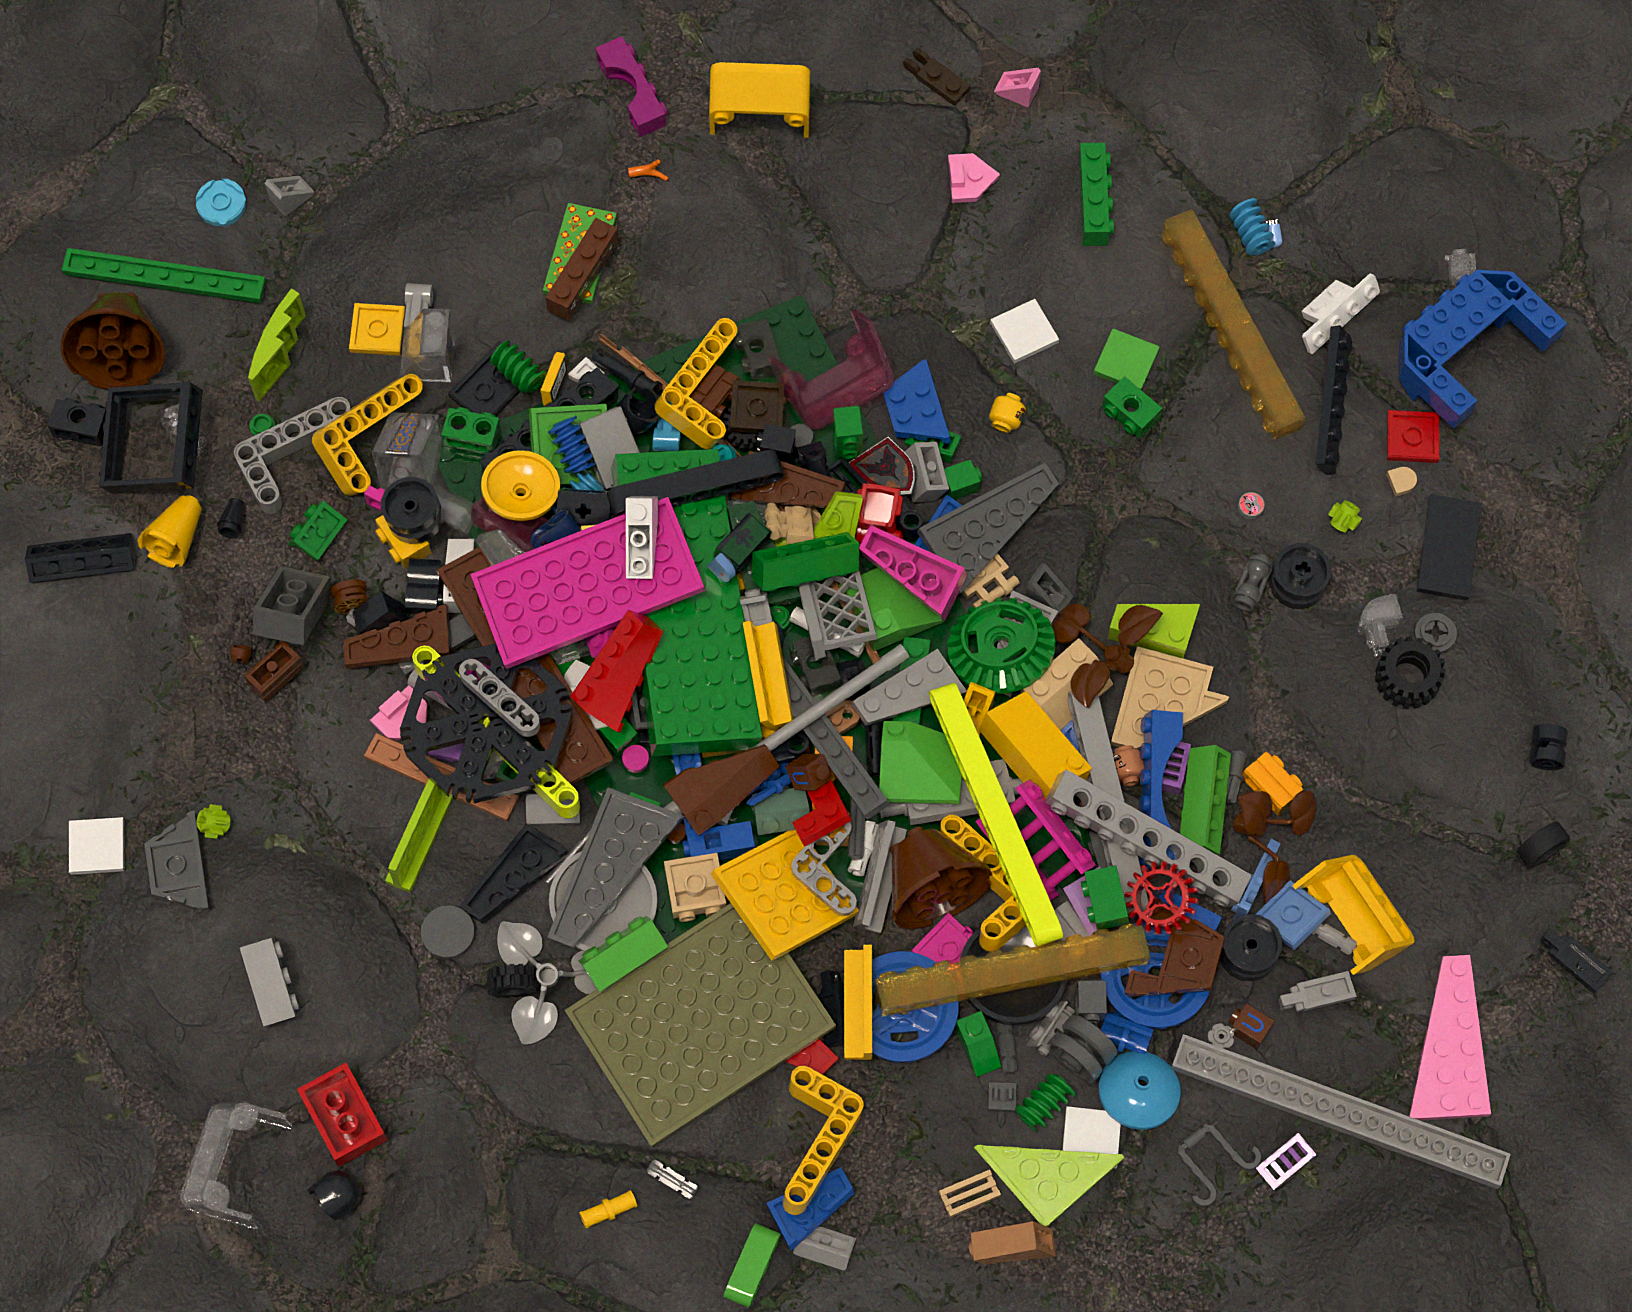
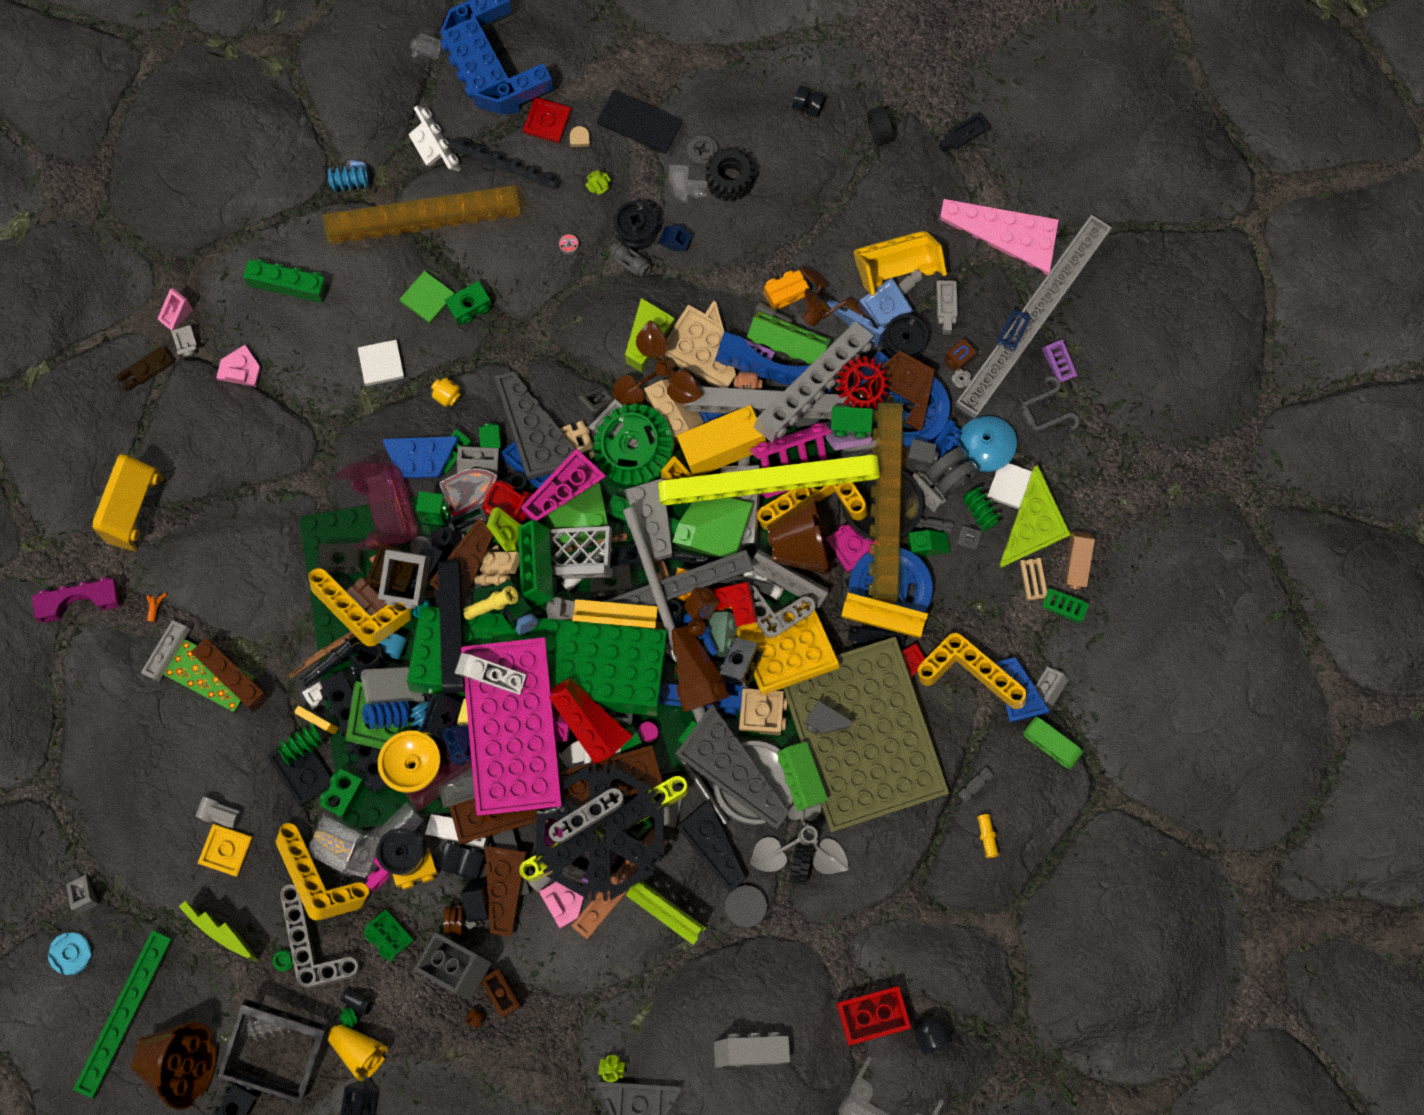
camera: 75 degrees left, 5 degrees up
clear slope [400,308,455,382] -> none
none -> light grey tile [141,620,190,682]
none -> light grey bracket [171,325,198,357]
none -> green plate [339,1008,357,1028]
none -> light grey window [378,550,431,609]
none -> light yellow pin [463,586,518,620]
none -> dark blue brick [658,224,692,252]
none -> reddish brown hinge [687,619,705,636]
none -> black brick [720,637,763,688]
none -> dark grey slope [804,701,853,735]
none -> dark blue tile [996,309,1031,352]
none -> green slope [1041,588,1089,624]

